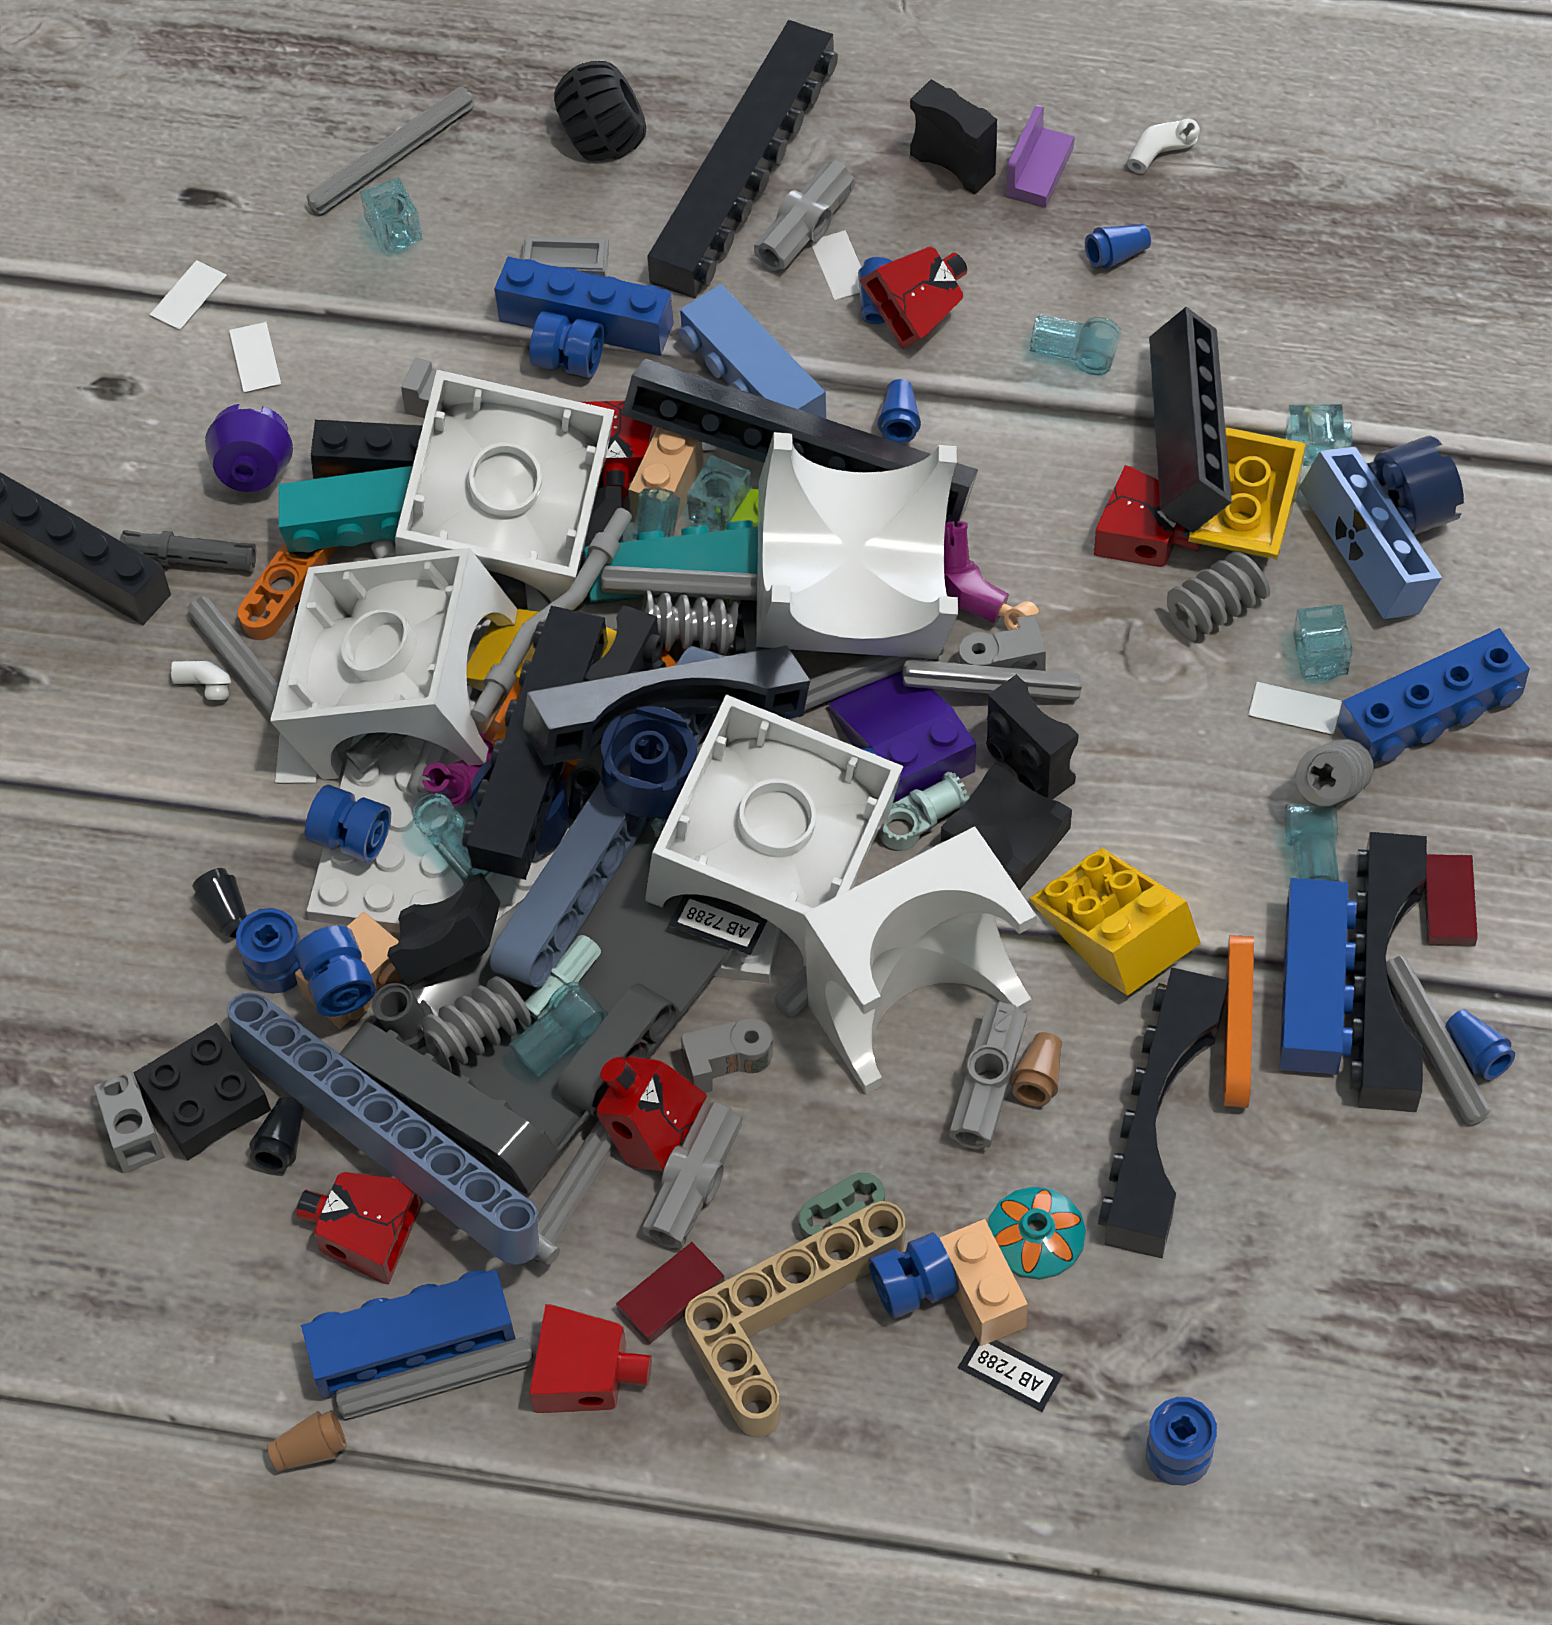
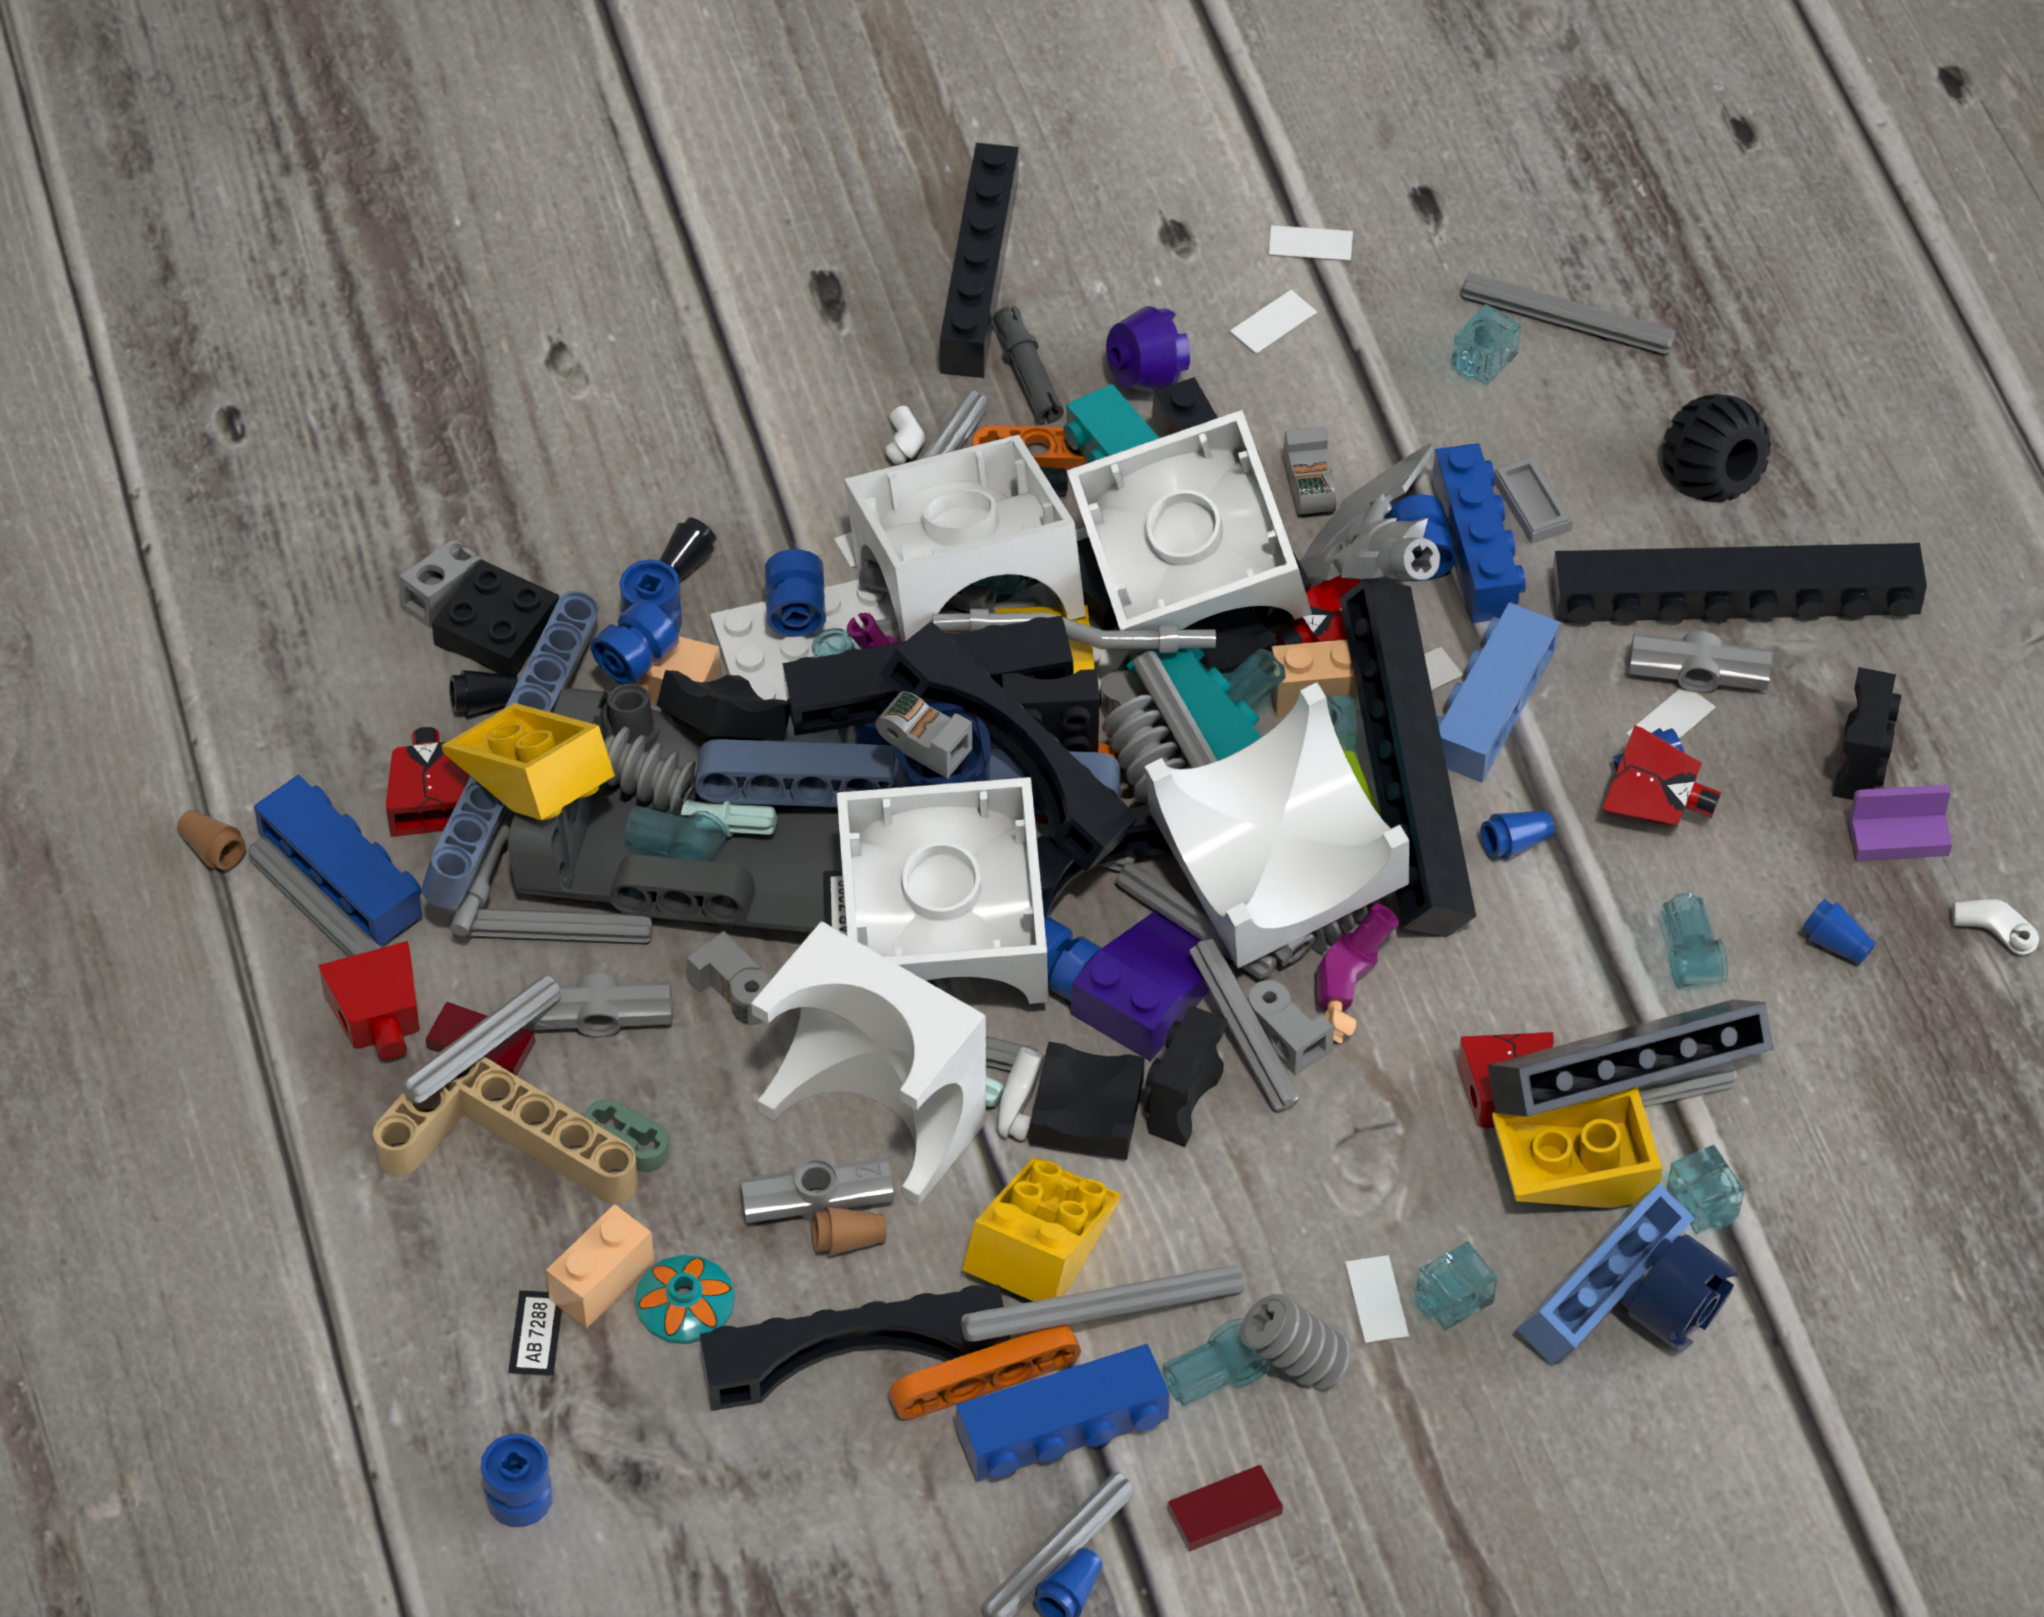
camera: 60 degrees right, 5 degrees down
red torso [597,1057,707,1172] -> none
blue wheel [868,1232,959,1319] -> none
light aqua connector [879,772,970,851] -> none
light grey piece [1167,552,1270,641] -> none
blue brick [1337,628,1530,764] -> none
black arch [1349,832,1427,1112] -> none
none -> light grey axle [402,975,561,1104]
none -> yellow slope [441,703,615,820]
none -> light grey leg [875,691,972,779]
none -> light grey axle [961,1265,1245,1342]
none -> light grey piece [1298,444,1440,580]

